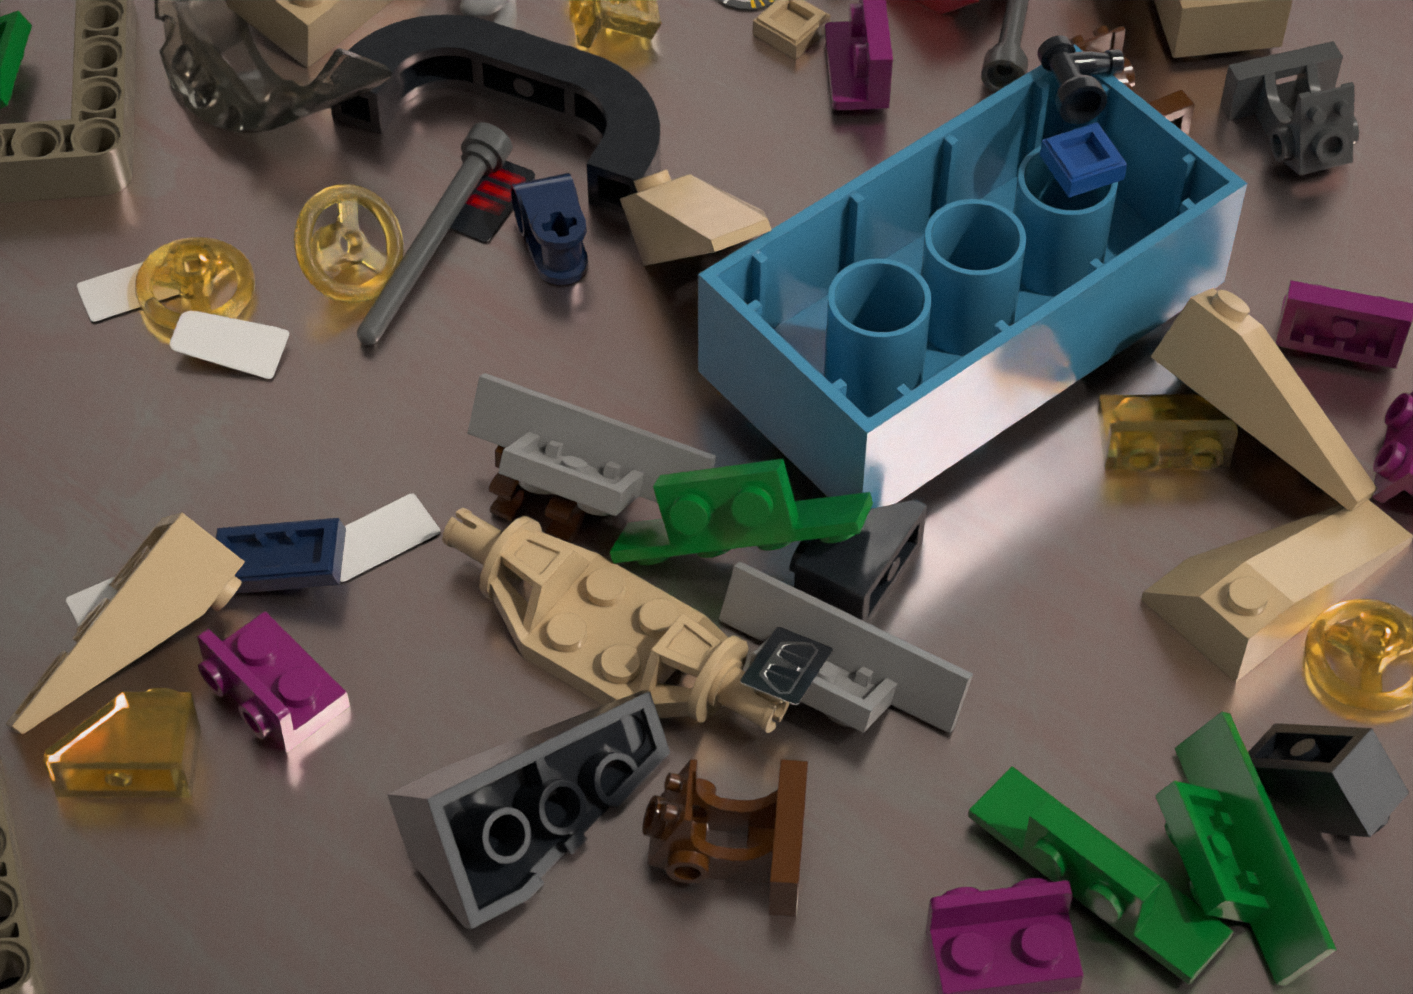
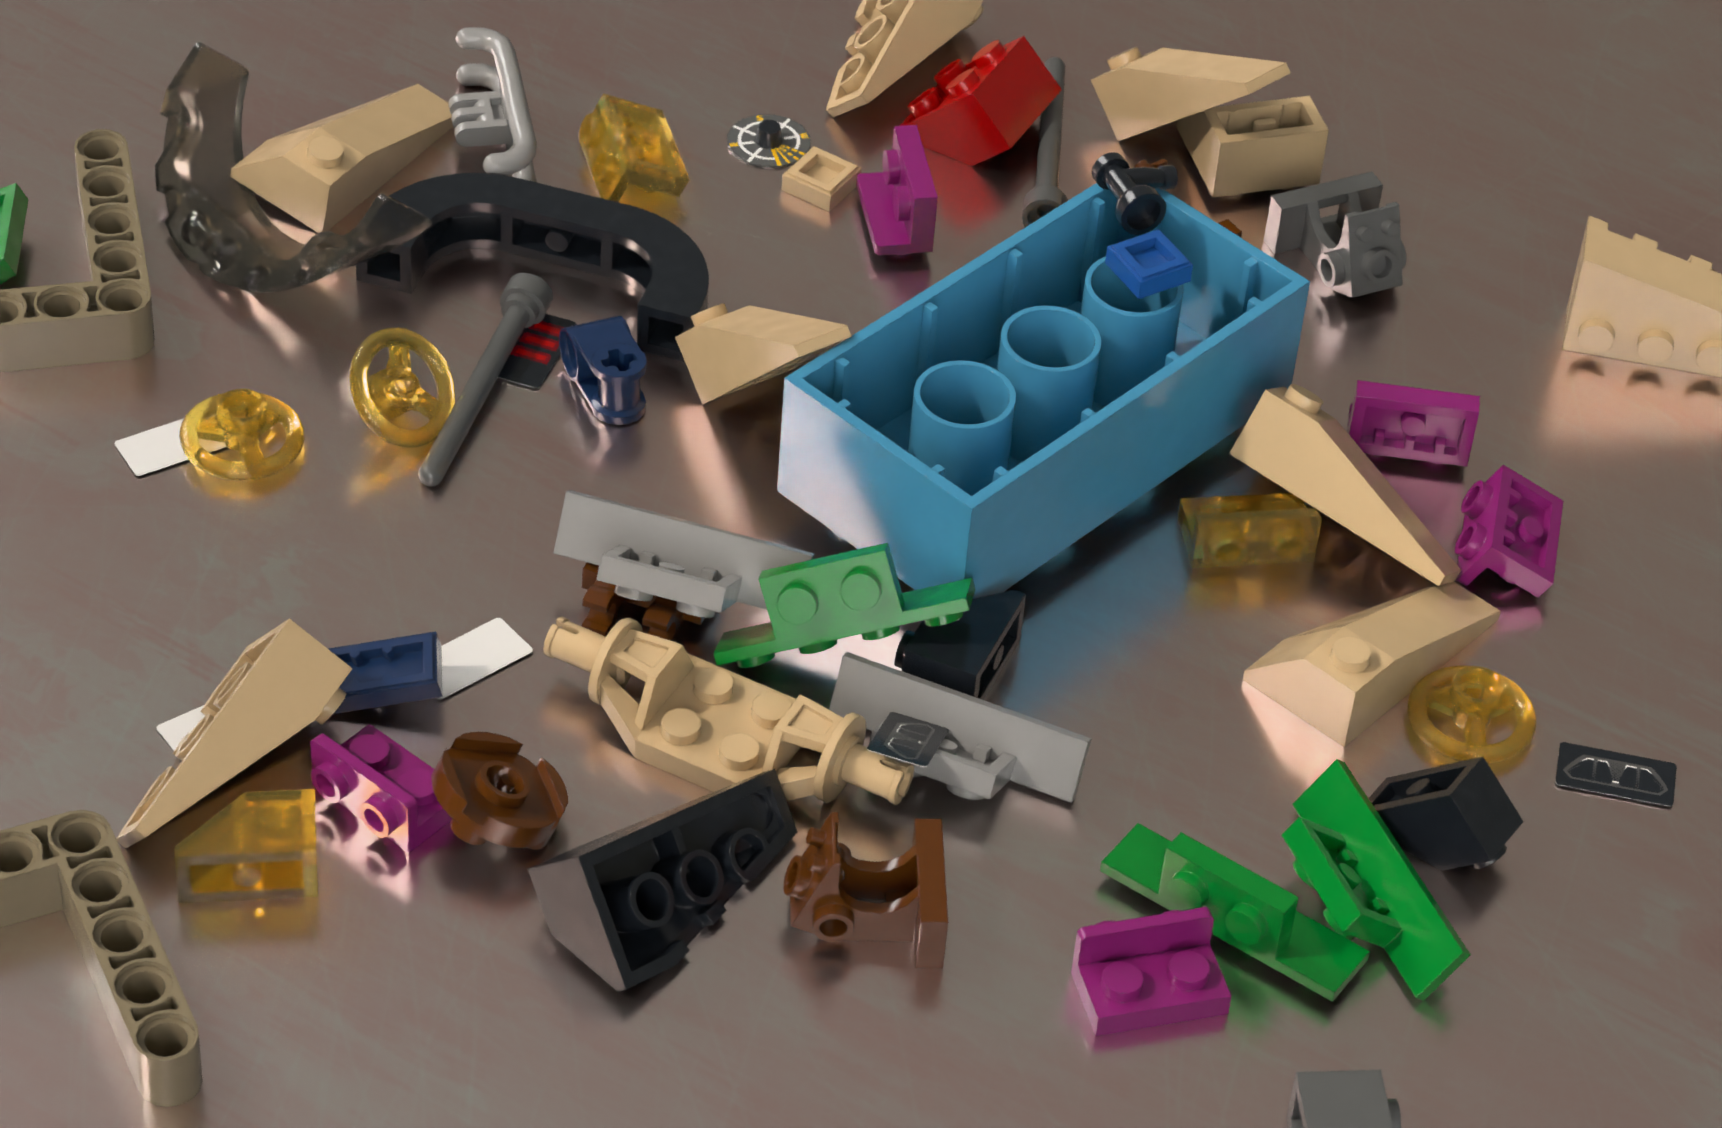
camera: 10 degrees left, 10 degrees down
white sticker [170,311,289,379] -> none
none -> reddish brown plate [431,732,568,850]

